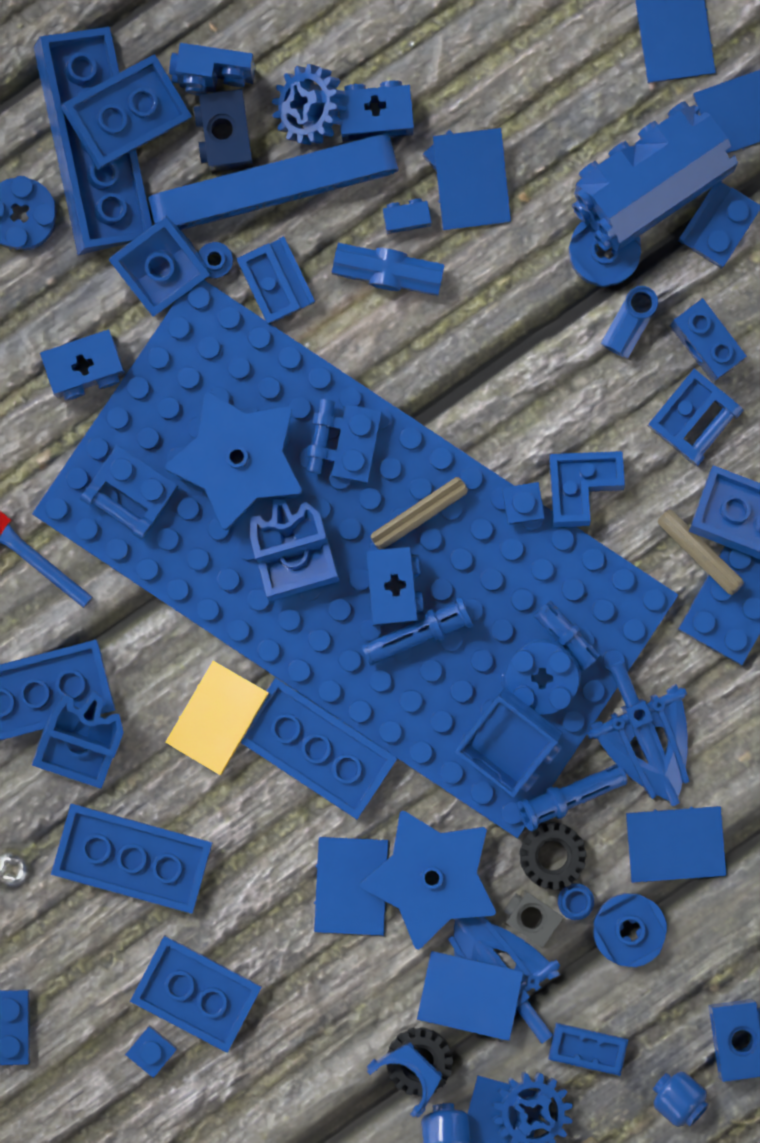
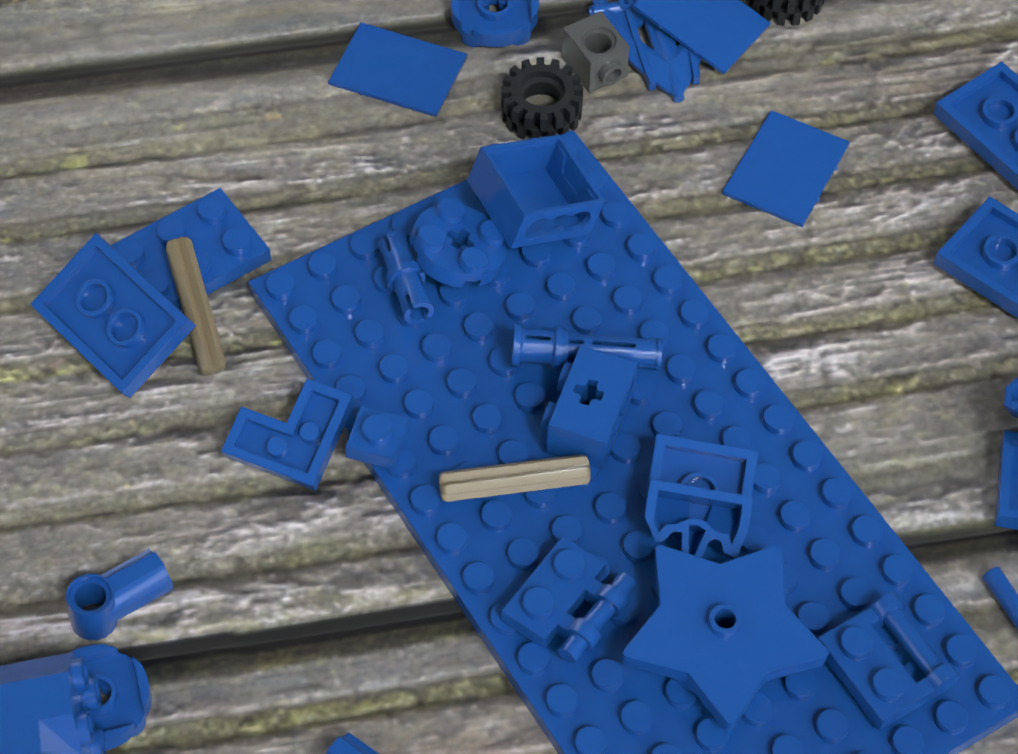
camera: 155 degrees left, 30 degrees down
yellow window [165,661,269,775] -> none
blue plate [240,678,398,819] -> none
blue plate [359,810,496,950] -> none
blue pin [517,764,628,831] -> none
blue plate [557,883,594,920] -> none
blue bar [587,661,690,806] -> none
blue plate [647,368,744,467] -> none
blue brick [670,298,747,383] -> none

